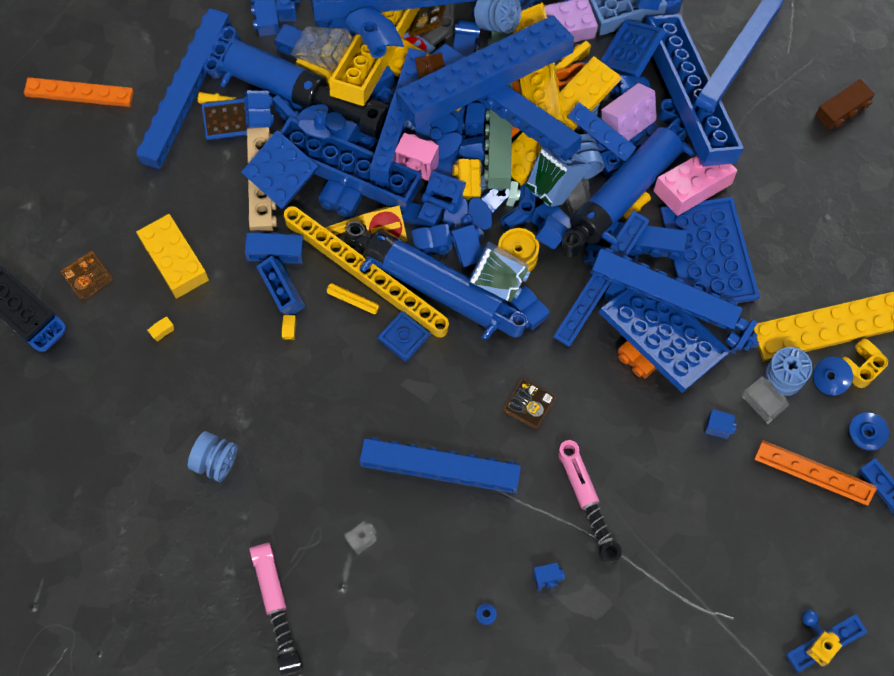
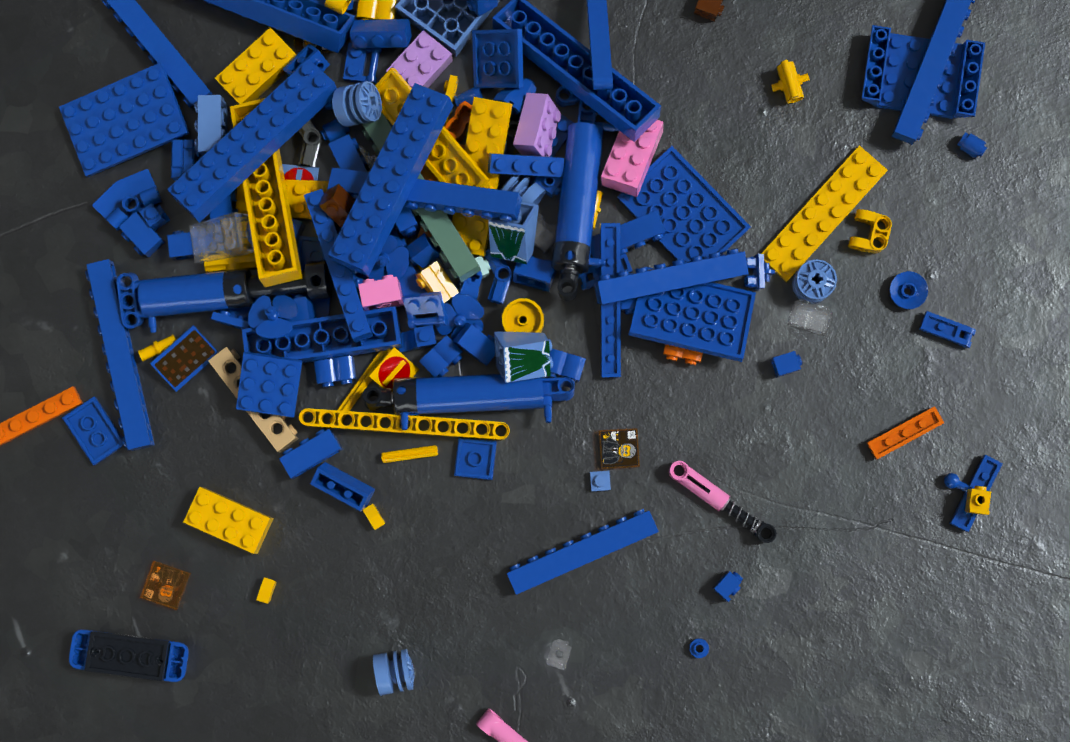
camera: 30 degrees left, 15 degrees up
blue brick [244,91,274,129] -> none
blue panel [345,6,404,58] -> none
tile [408,5,446,38] -> none
blue panel [535,216,567,249] -> none
orange plate [754,440,876,506] -> none
blue dish [813,357,853,395] -> none
none -> blue tile [62,396,124,466]
none -> medium blue plate [590,471,611,492]
none -> yellow pin [771,60,810,104]
none -> orange plate [867,406,944,460]

